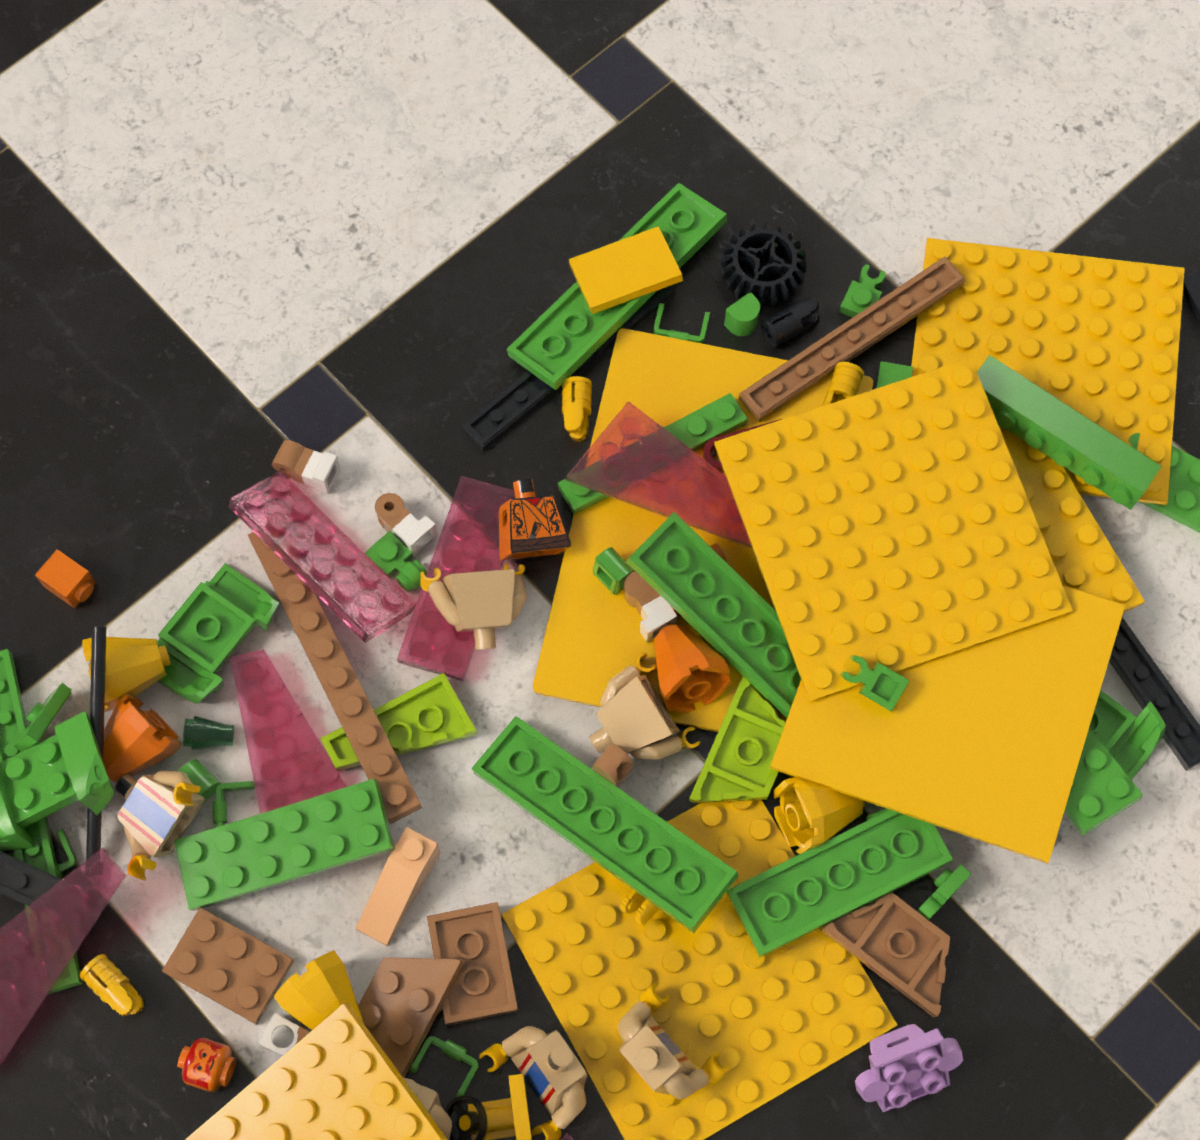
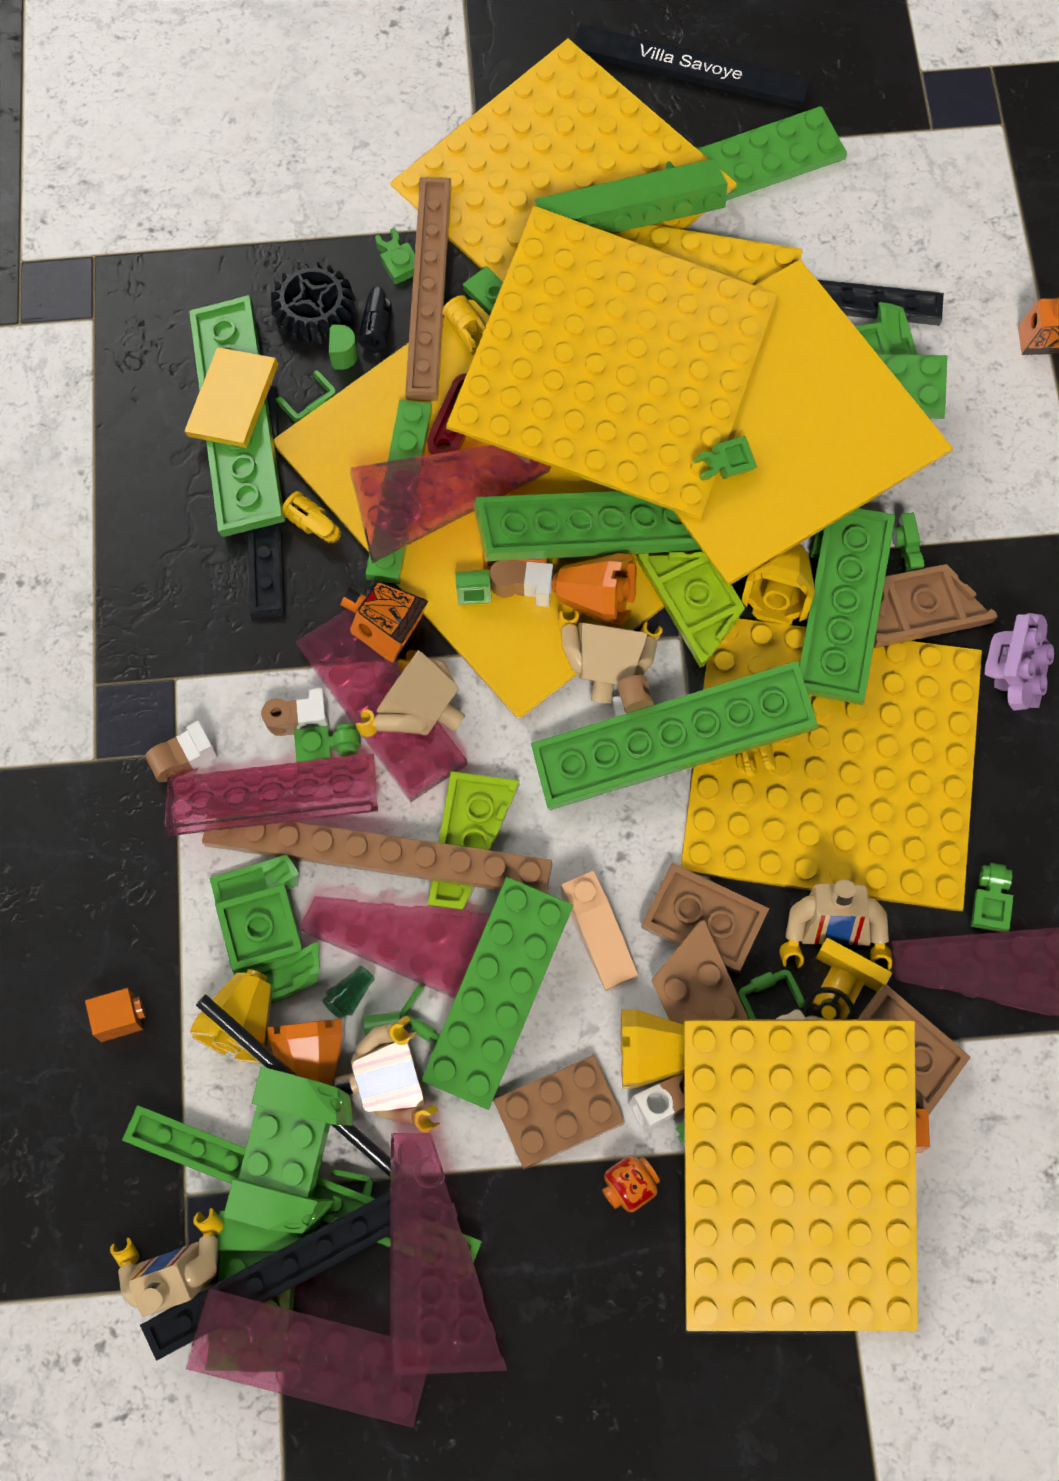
camera: 50 degrees left, 0 degrees up
bright green plate [13,683,72,752] -> none
yellow hinge [79,954,144,1016] -> none
tan torso [618,983,730,1099] -> none

